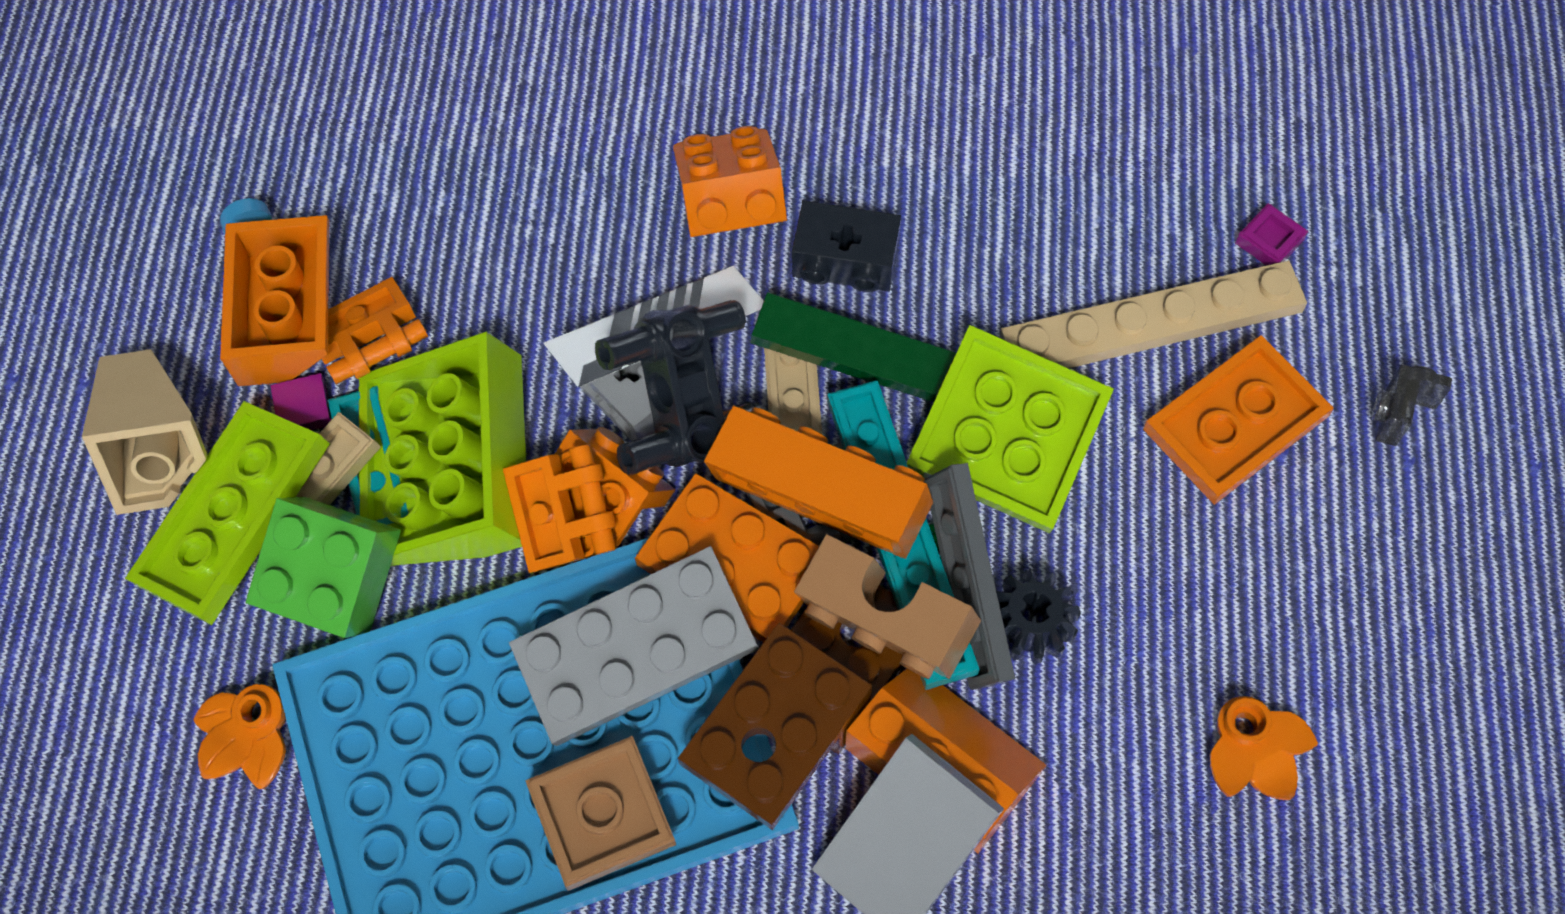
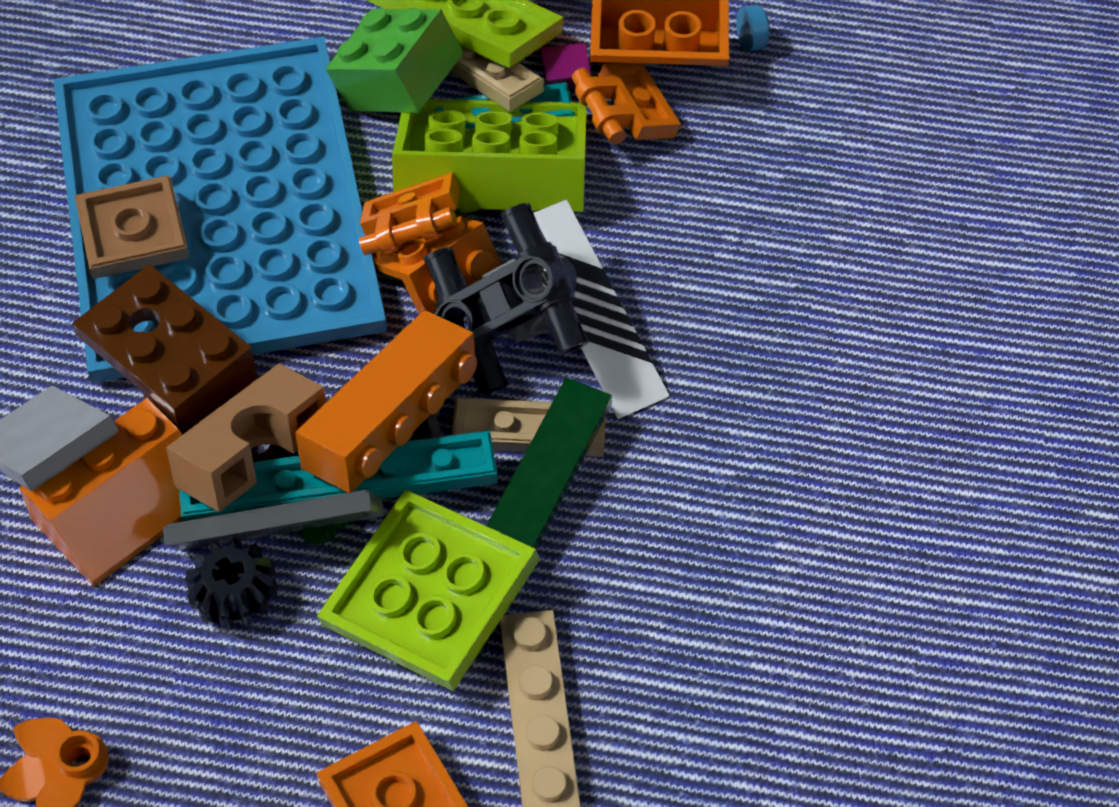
camera: 95 degrees right, 10 degrees down
orange plate [193,684,286,789] -> none
light grey plate [509,546,759,746] -> none
orange plate [635,473,819,643] -> none
orange bracket [673,126,787,237] -> none
black brick [792,200,901,292] -> none

